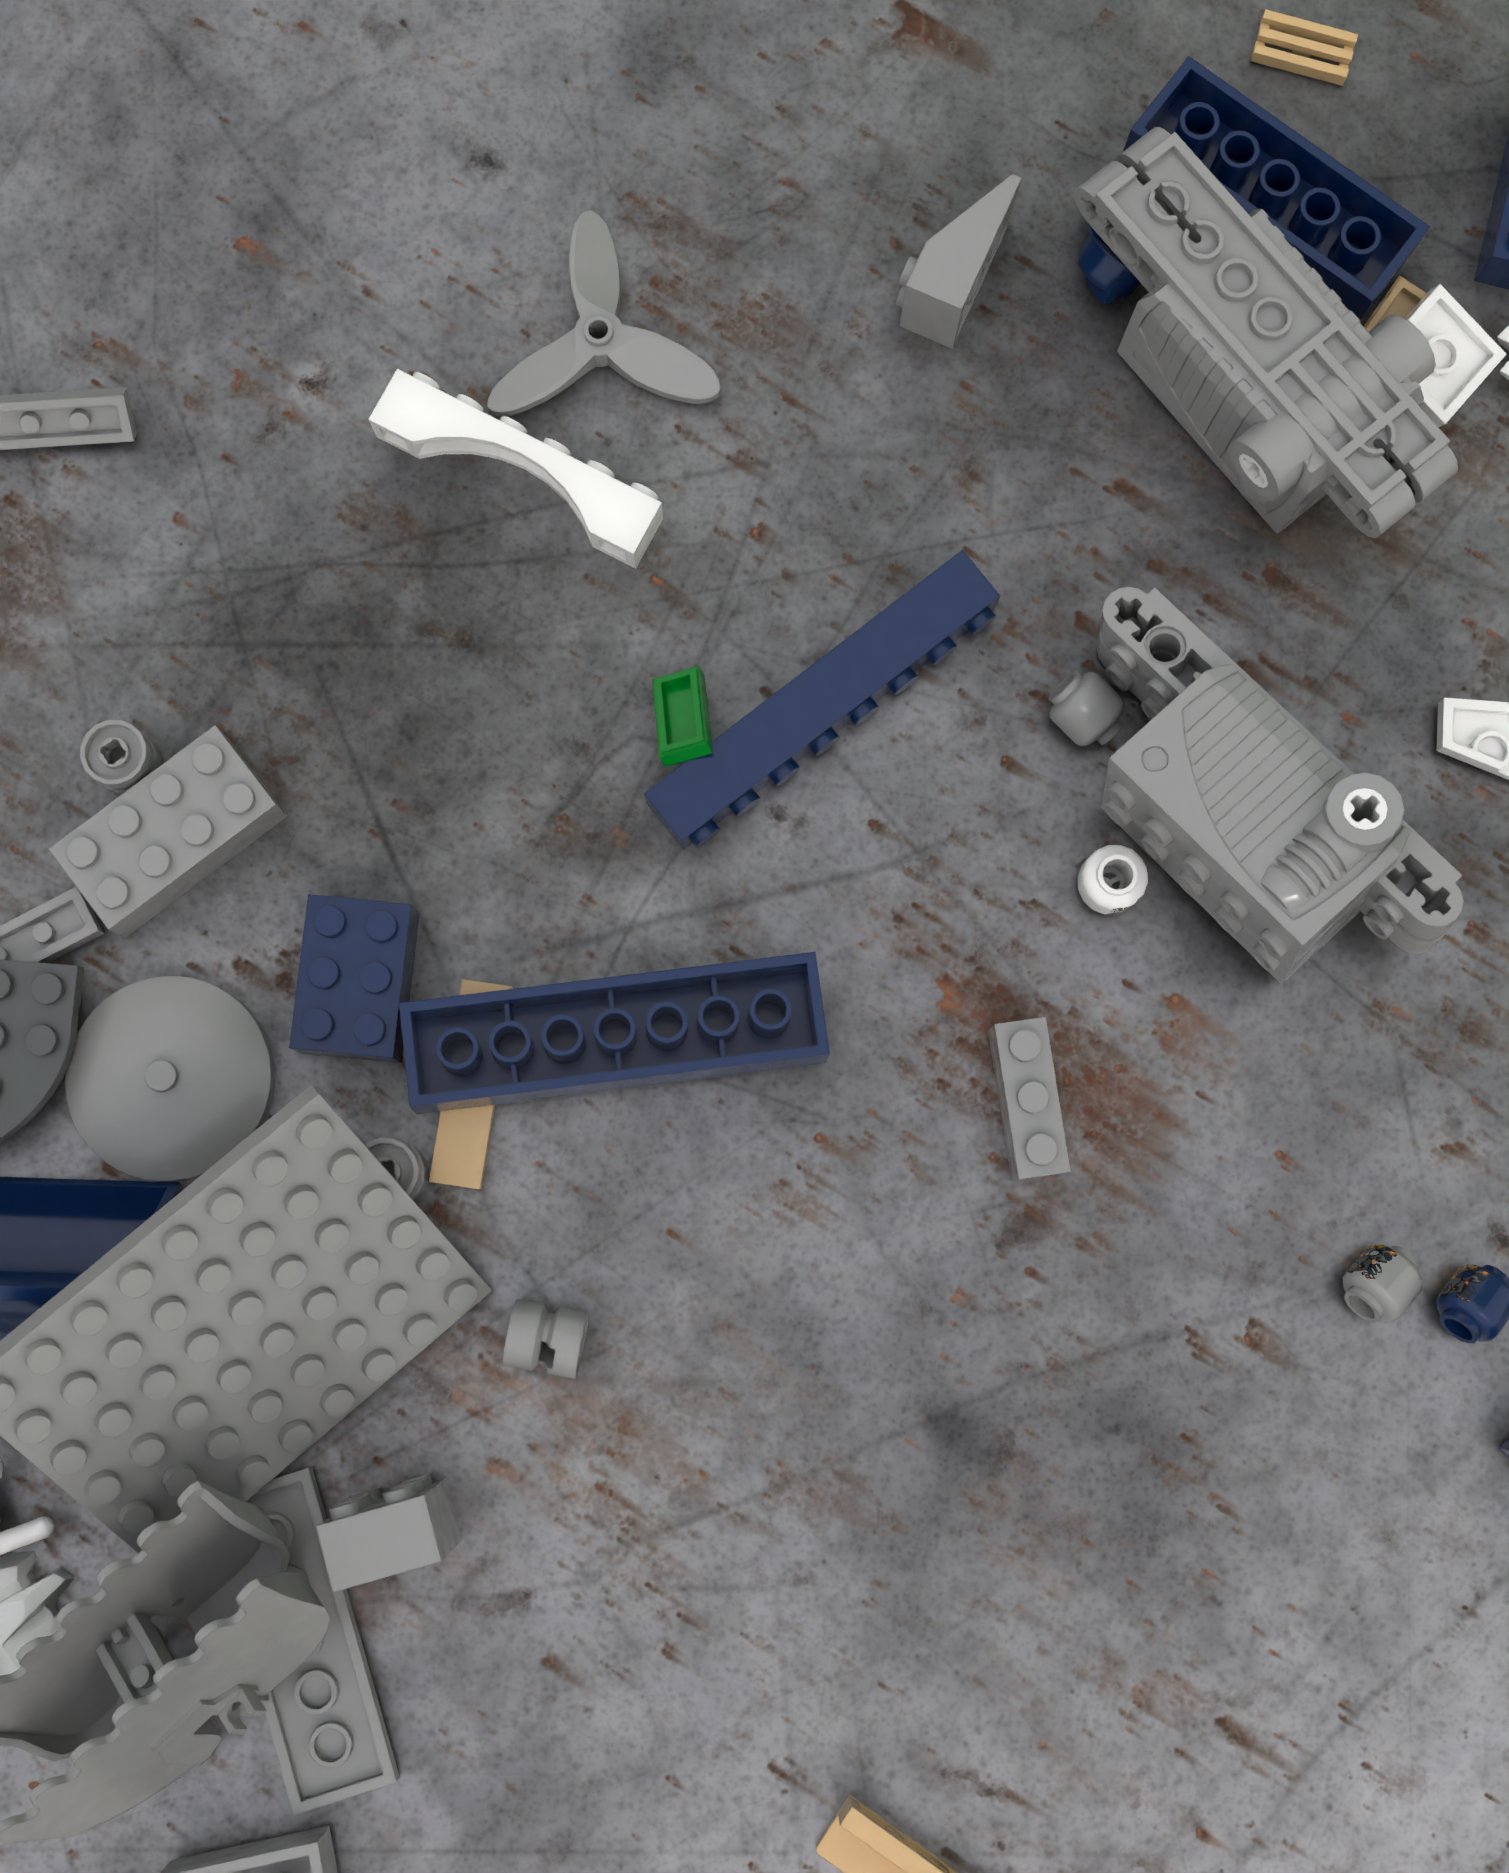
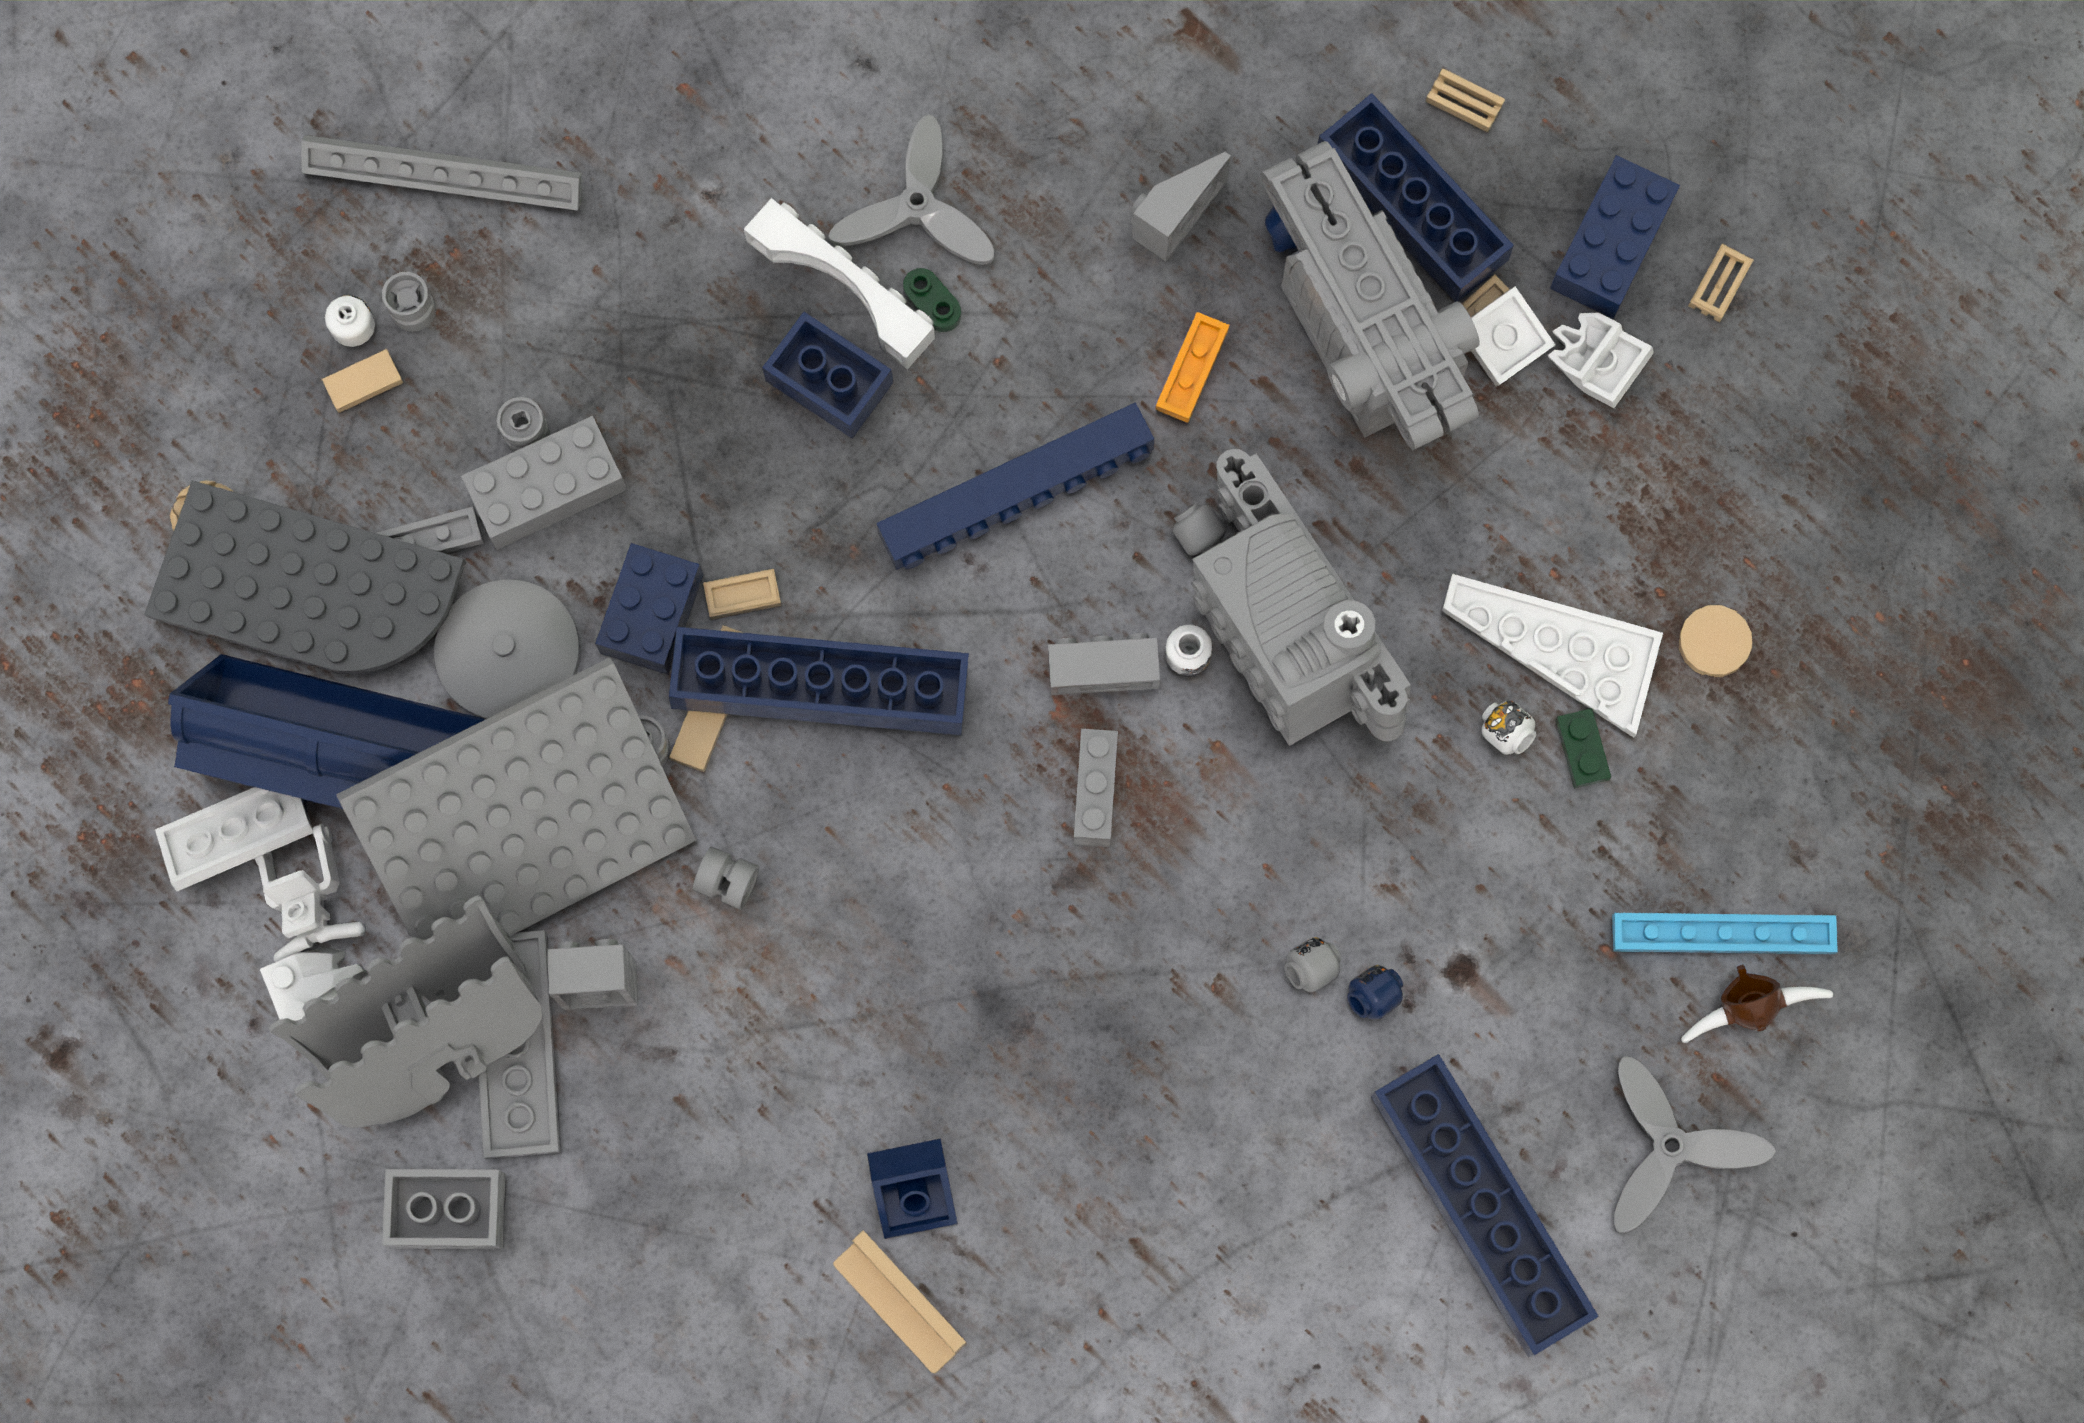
camera: 15 degrees right, 5 degrees down
green tile [652,666,713,767] -> none
none -> tan tile [703,569,781,620]
none -> dark blue brick [762,312,893,439]
none -> dark blue slope [867,1138,958,1239]
none -> dark green plate [903,268,961,332]
none -> light grey brick [1048,633,1160,695]
none -> light orange plate [1155,312,1230,423]

